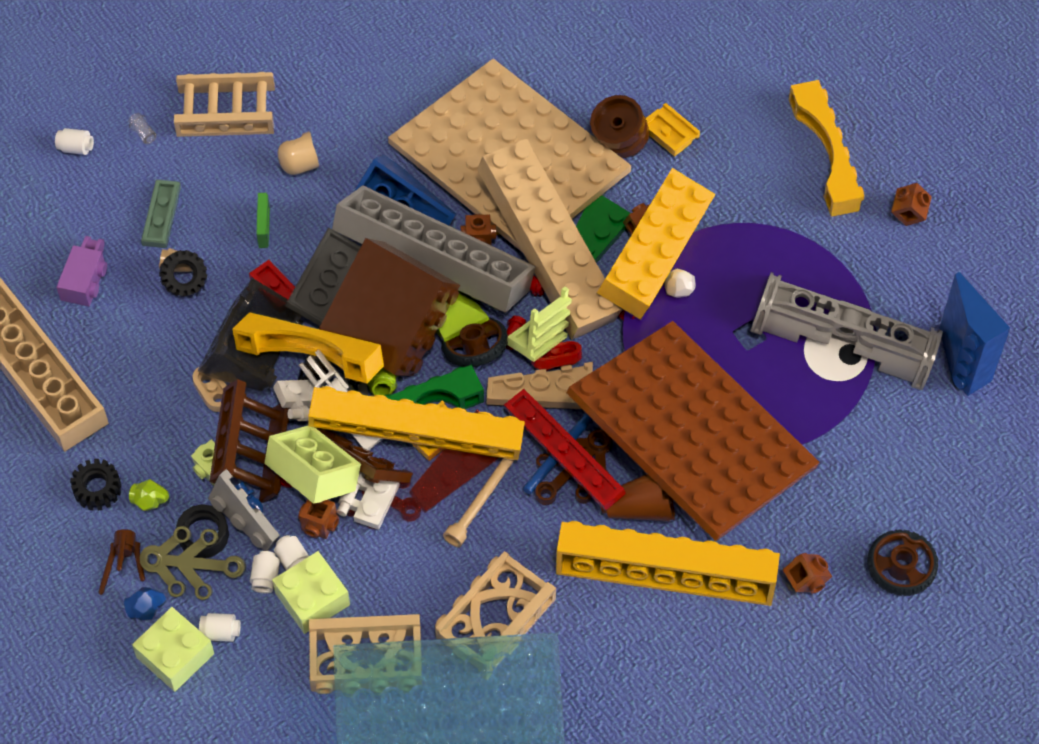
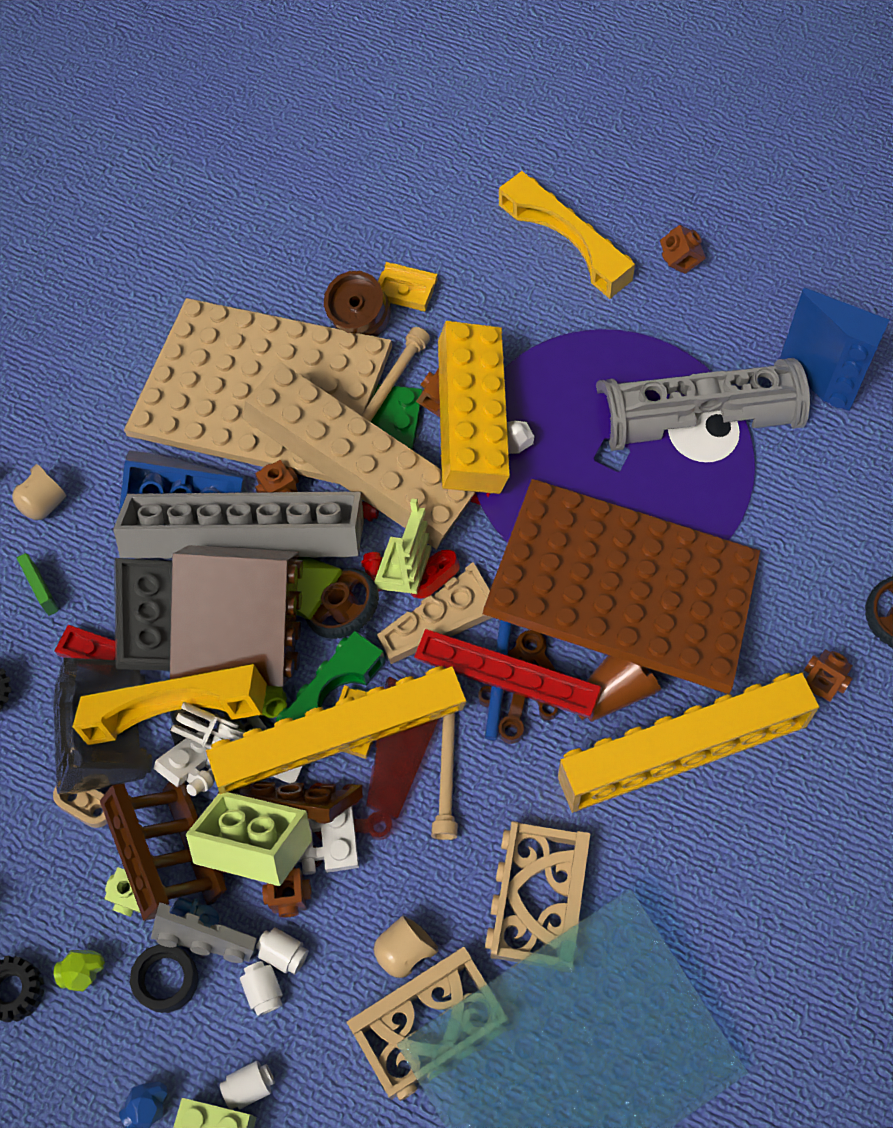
camera: 25 degrees left, 5 degrees up
reddish brown plant [98,529,145,595] -> none
olive plant [140,526,246,600] -> none
yellowish green brick [272,551,350,634] -> none
none -> tan piece [361,327,430,422]
none -> tan helmet [373,915,439,978]

